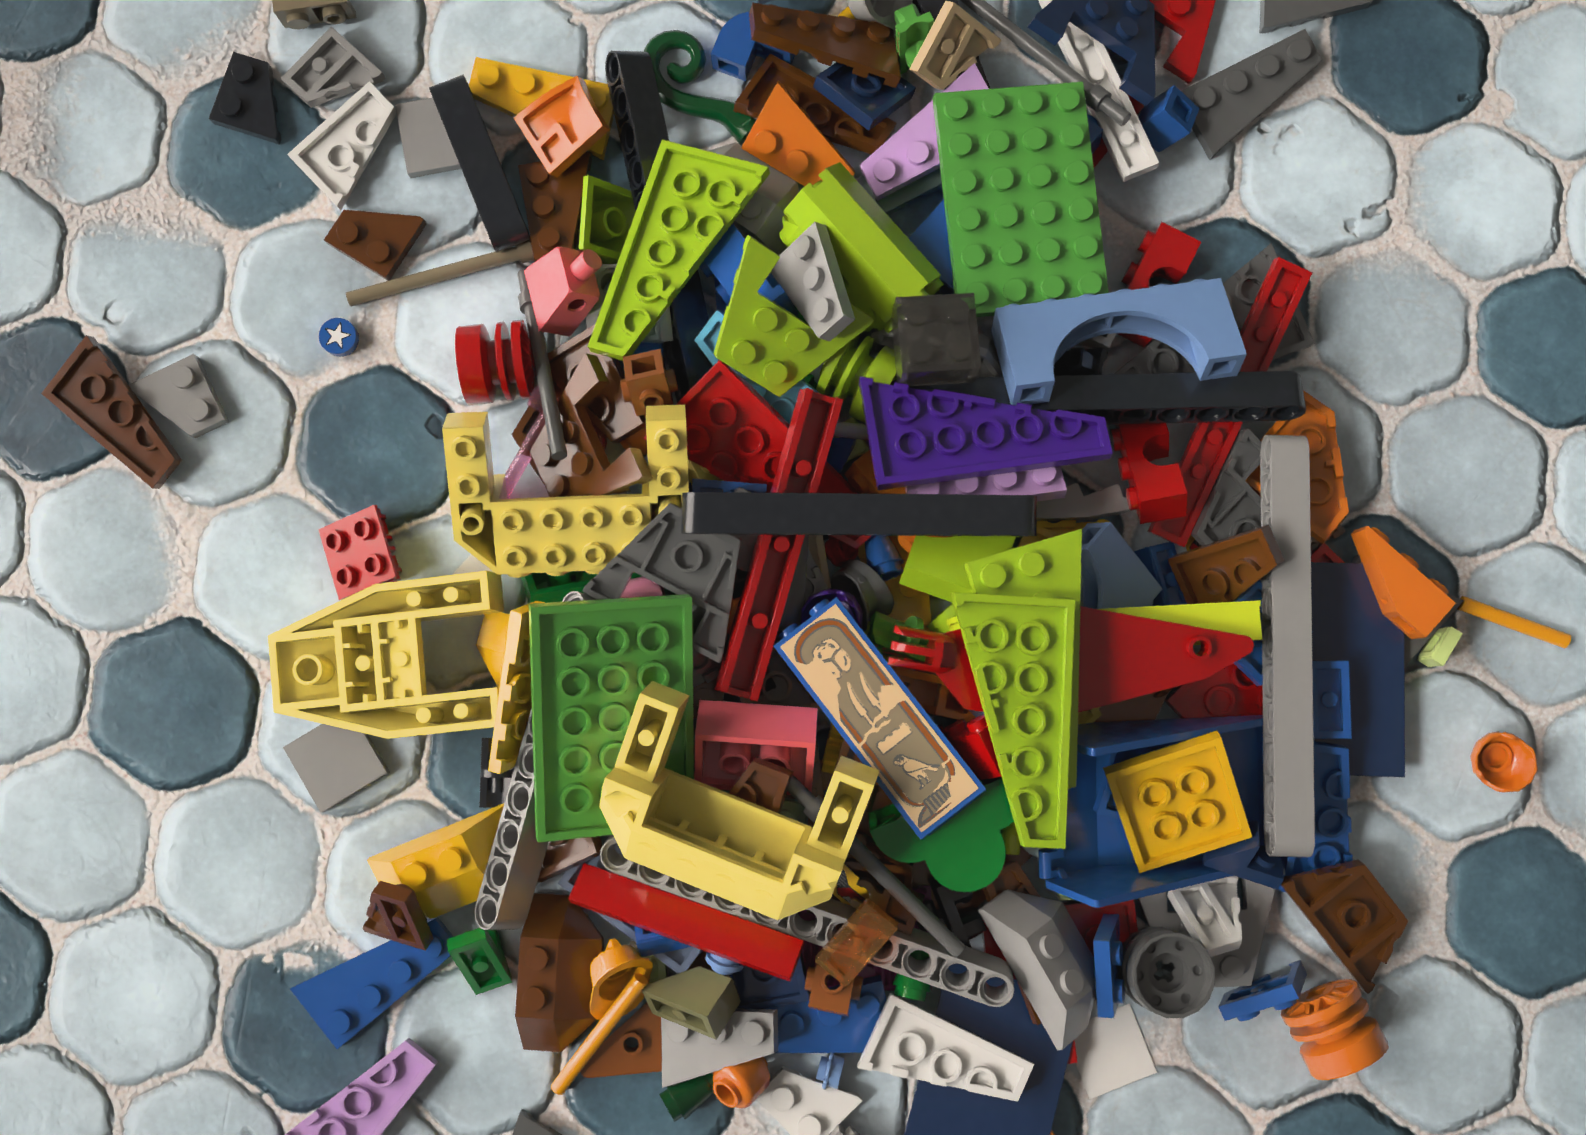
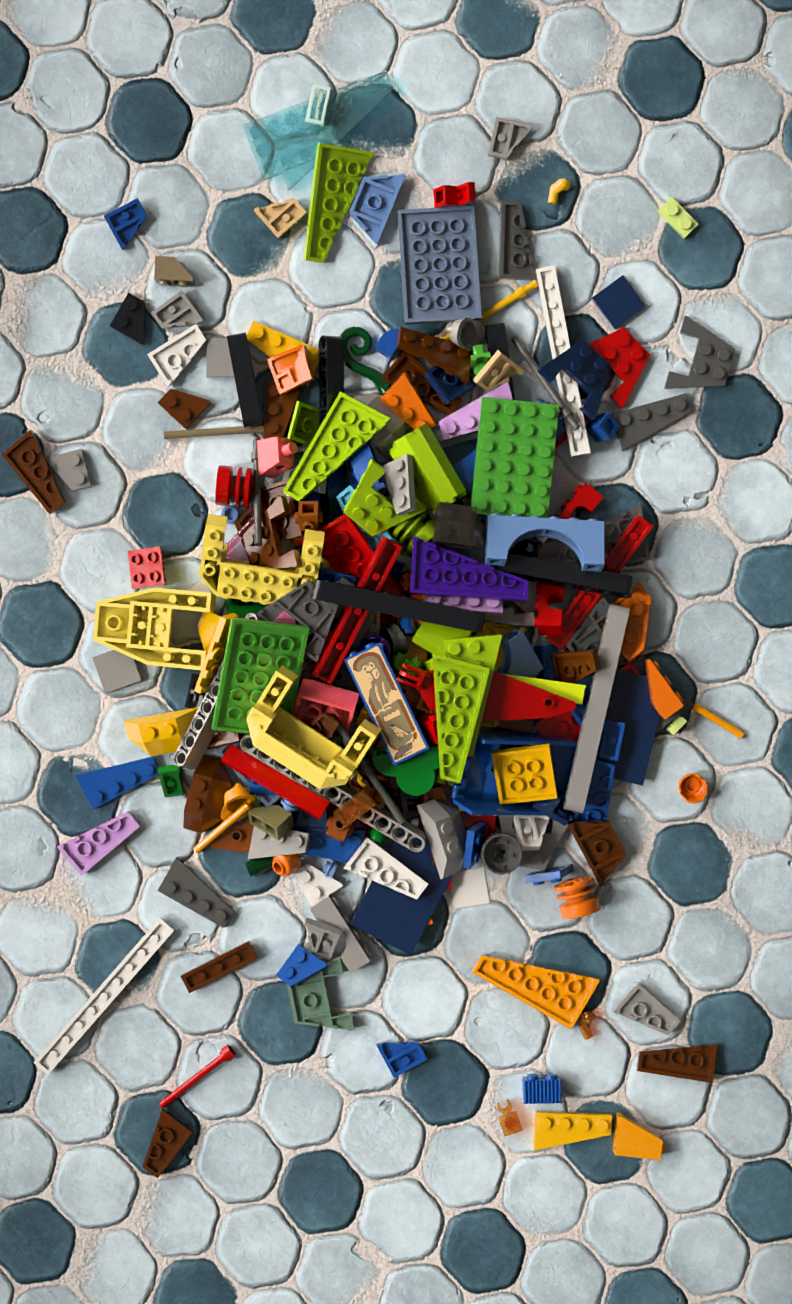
camera: 15 degrees right, 5 degrees up
blue tile [319,318,359,357] -> none
reddish brown wing [363,880,434,951] -> none
none -> medium blue plate [221,505,240,524]

